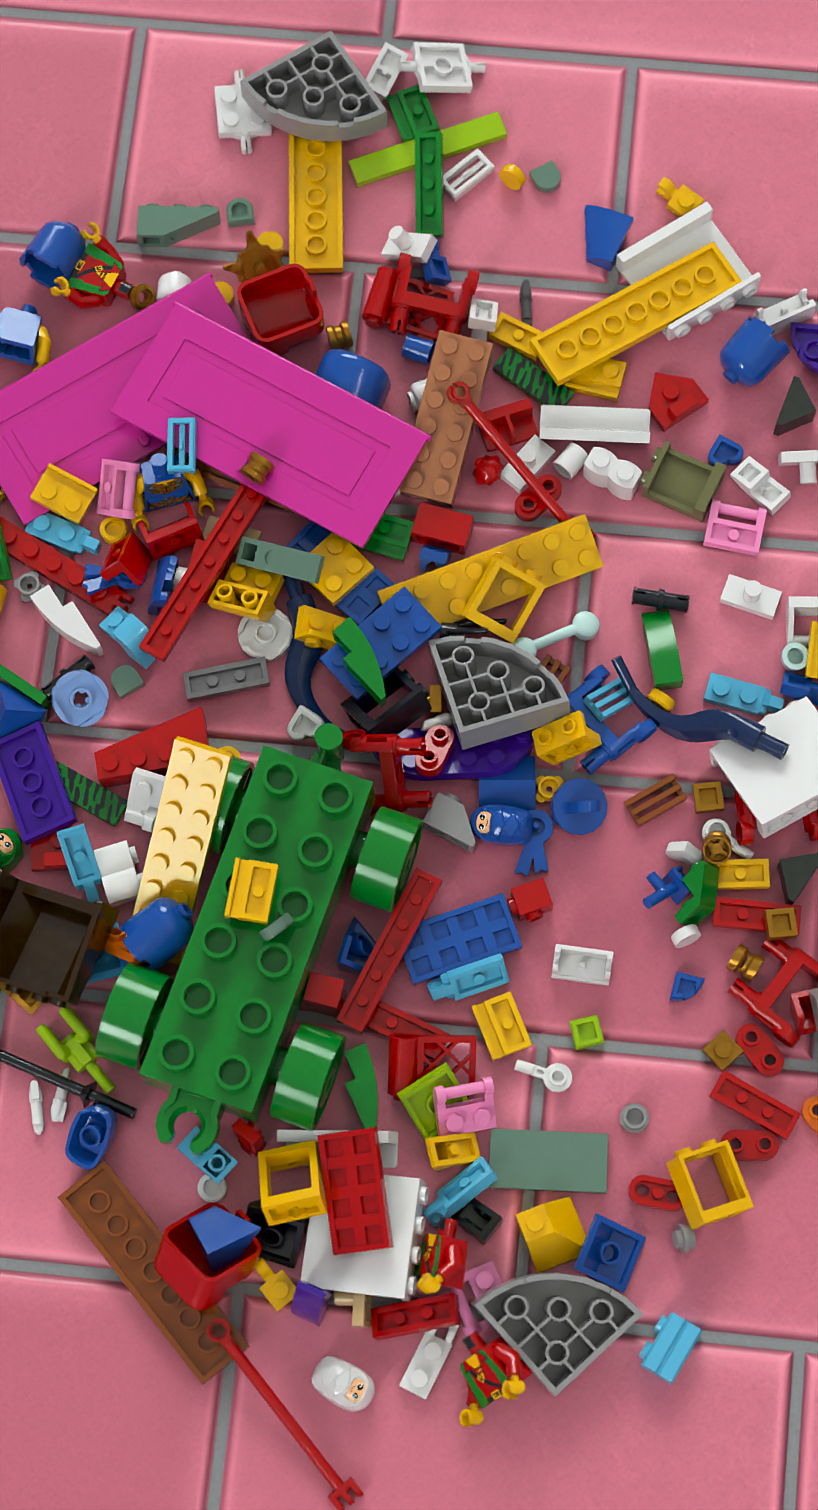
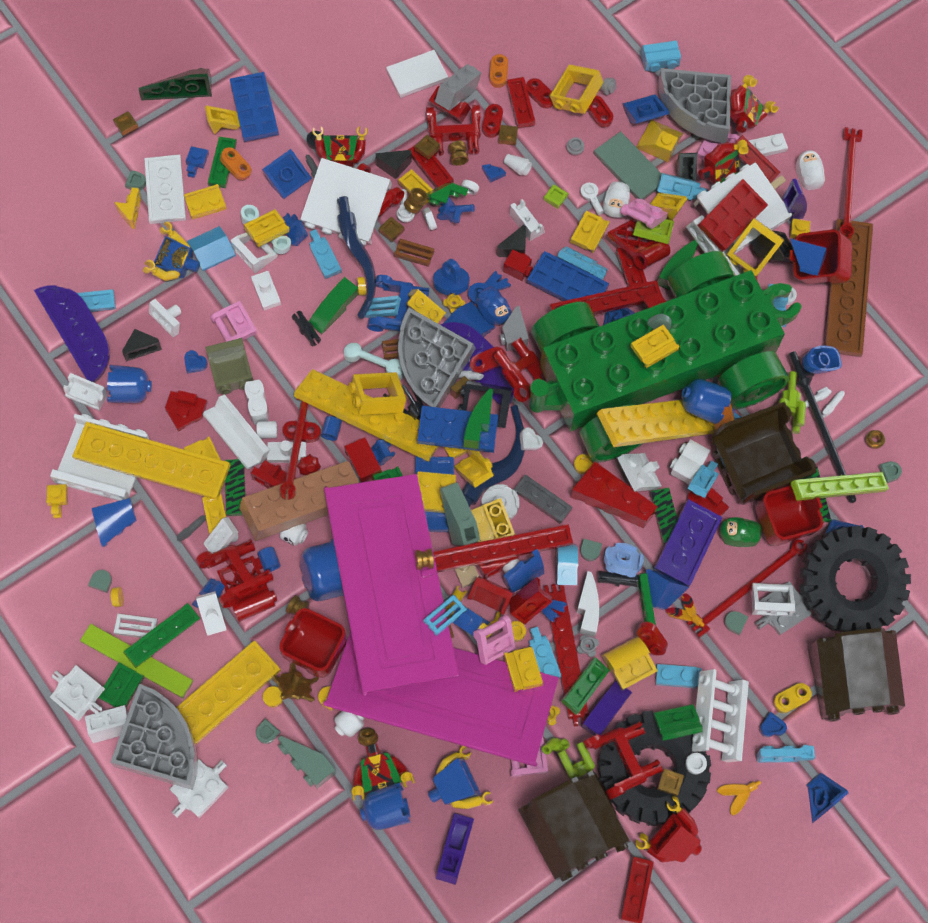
camera: 140 degrees left, 5 degrees down
white slope [730,456,791,516] -> none
none -> blue beam [321,416,342,441]
none -> pearl dark grey slope [496,224,526,258]
none -> white cone [504,154,532,176]
none -> white piece [602,182,630,218]

